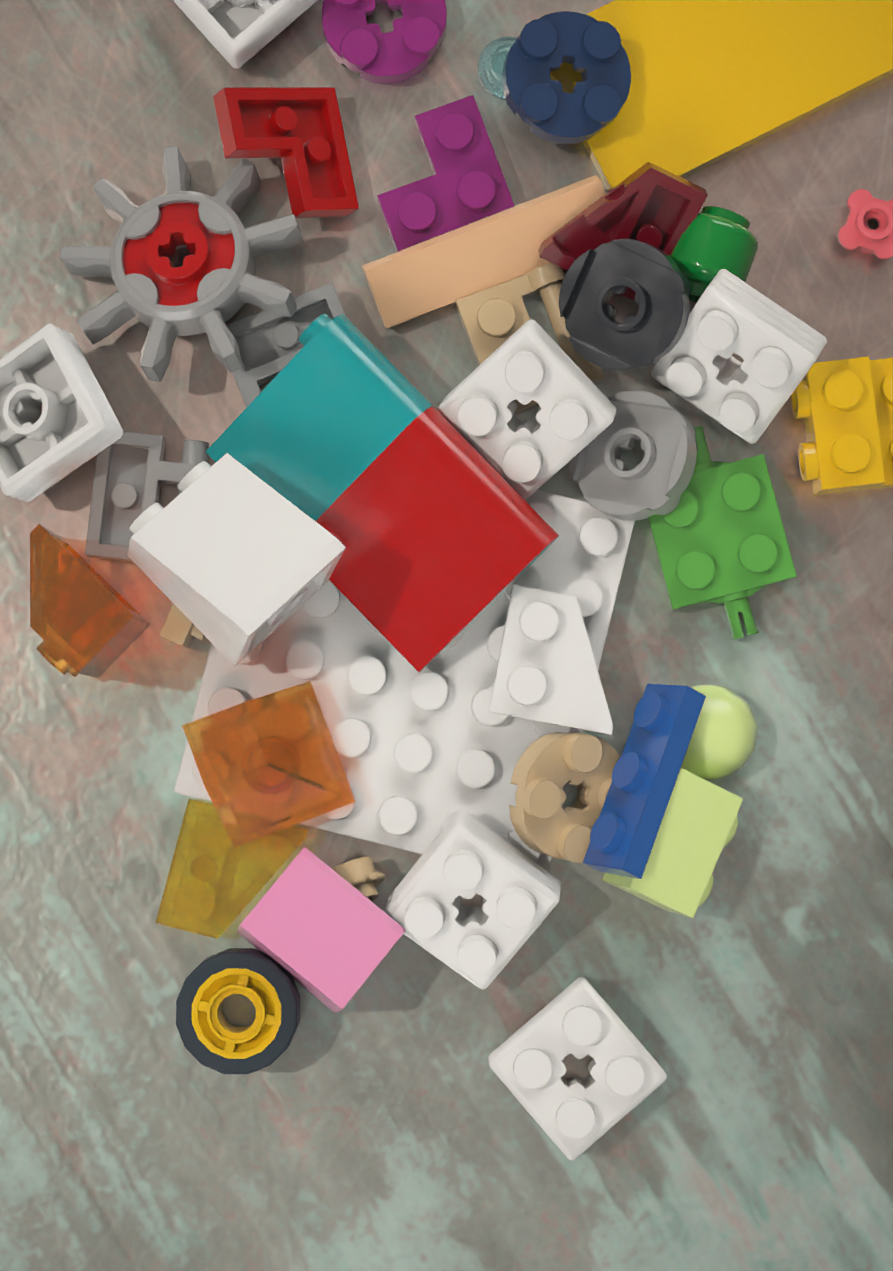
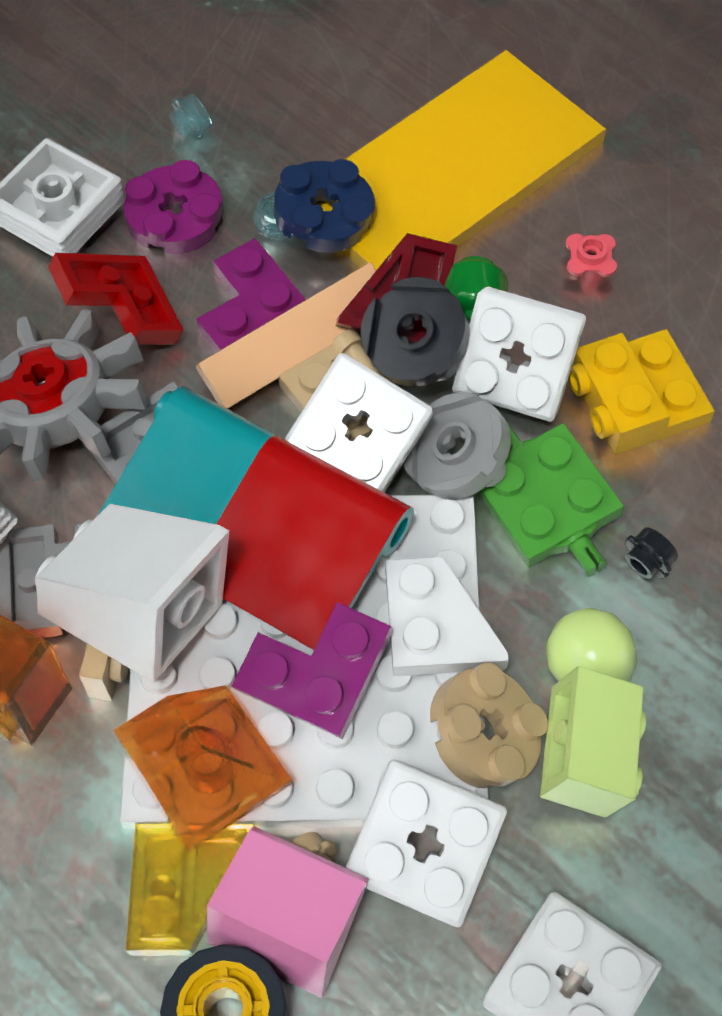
camera: 10 degrees left, 25 degrees down
blue plate [583,684,706,879] -> none
none -> magenta plate [232,602,393,739]
none -> black plate [625,527,678,579]

